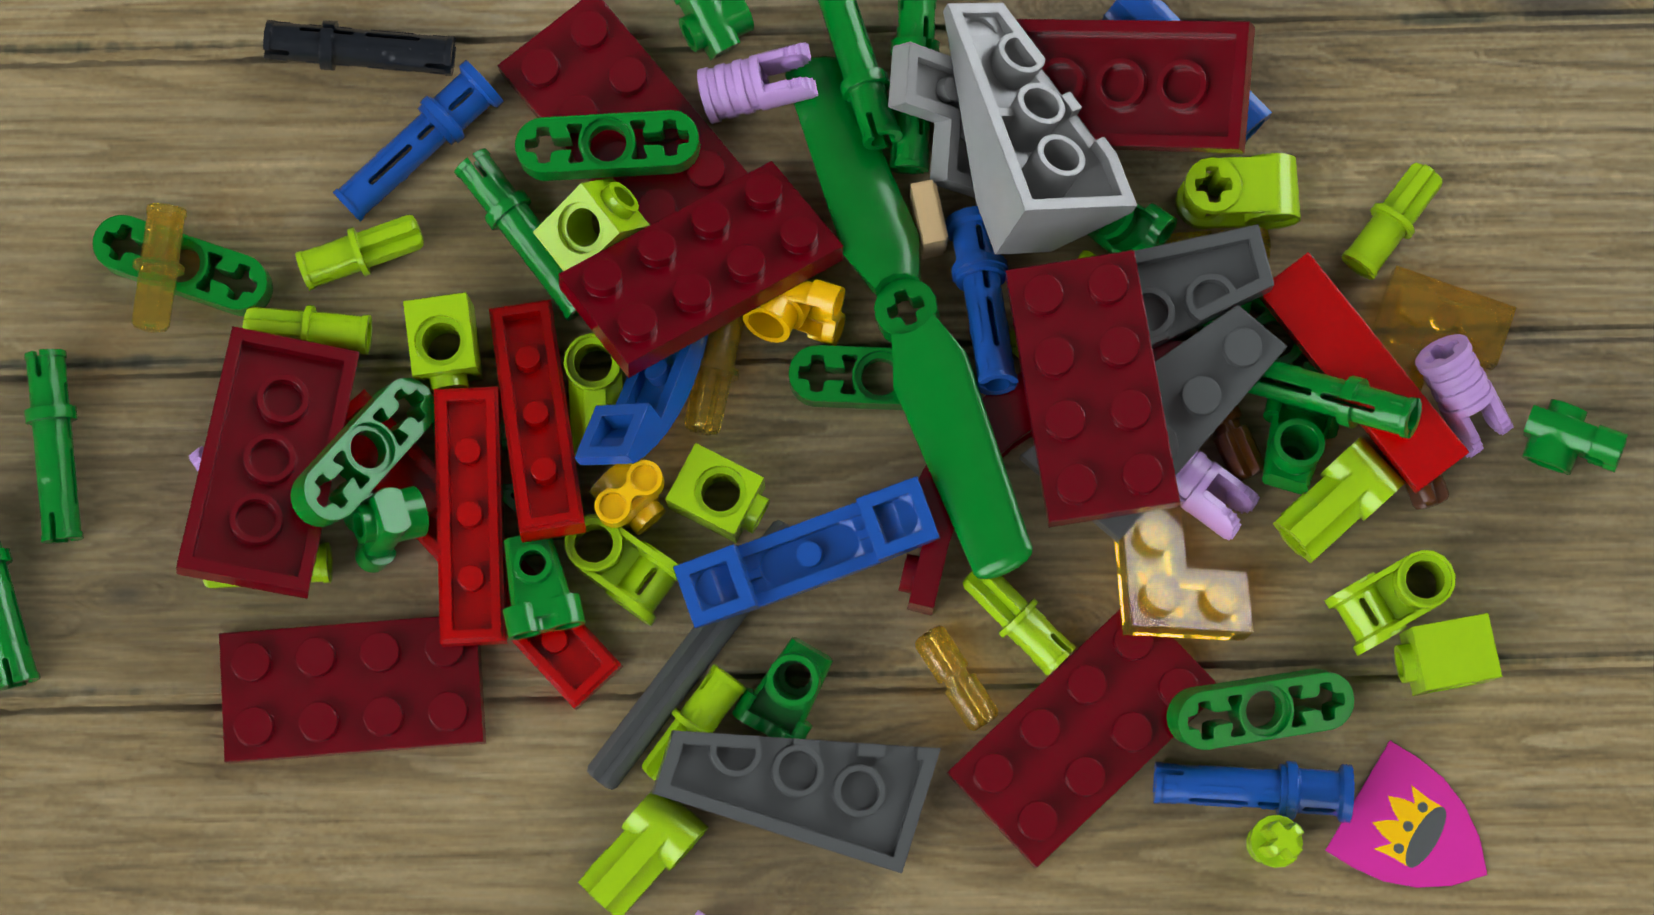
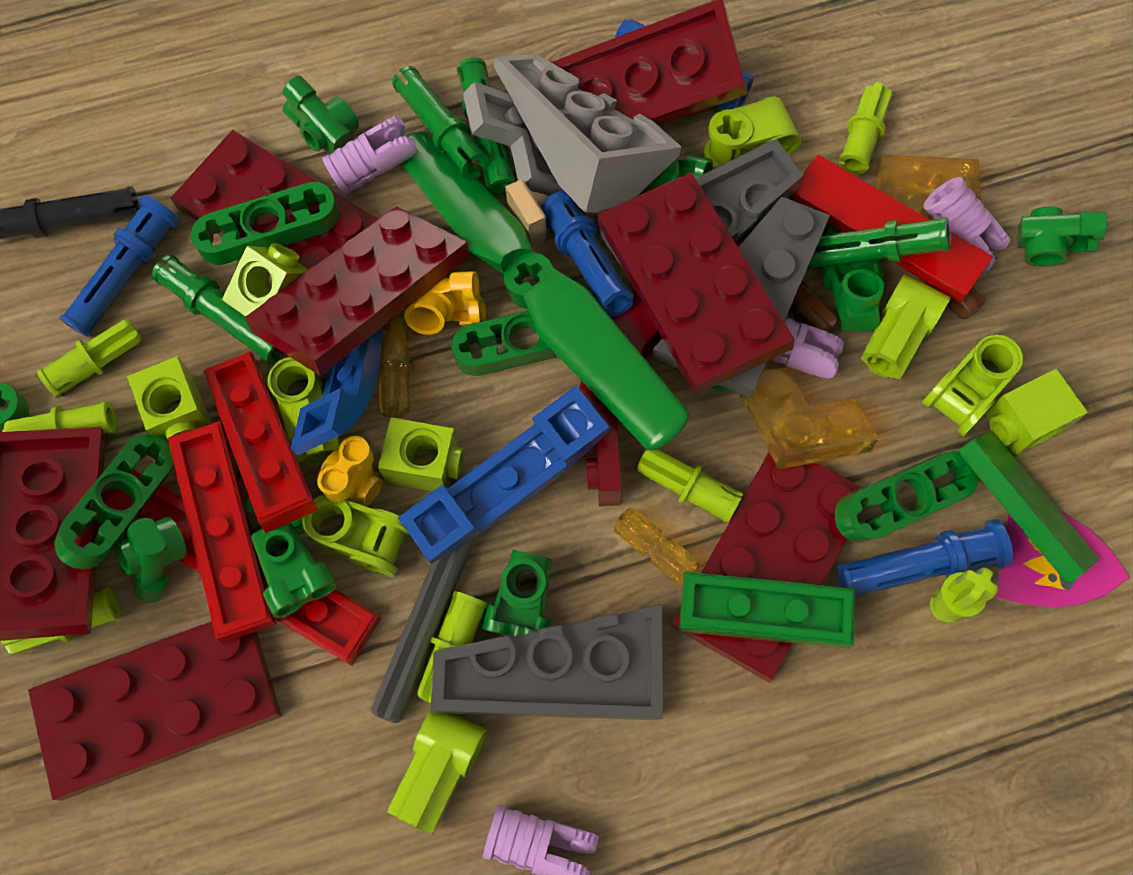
camera: 15 degrees left, 10 degrees down
none -> green tile [679,572,855,649]
none -> green tile [959,431,1100,584]

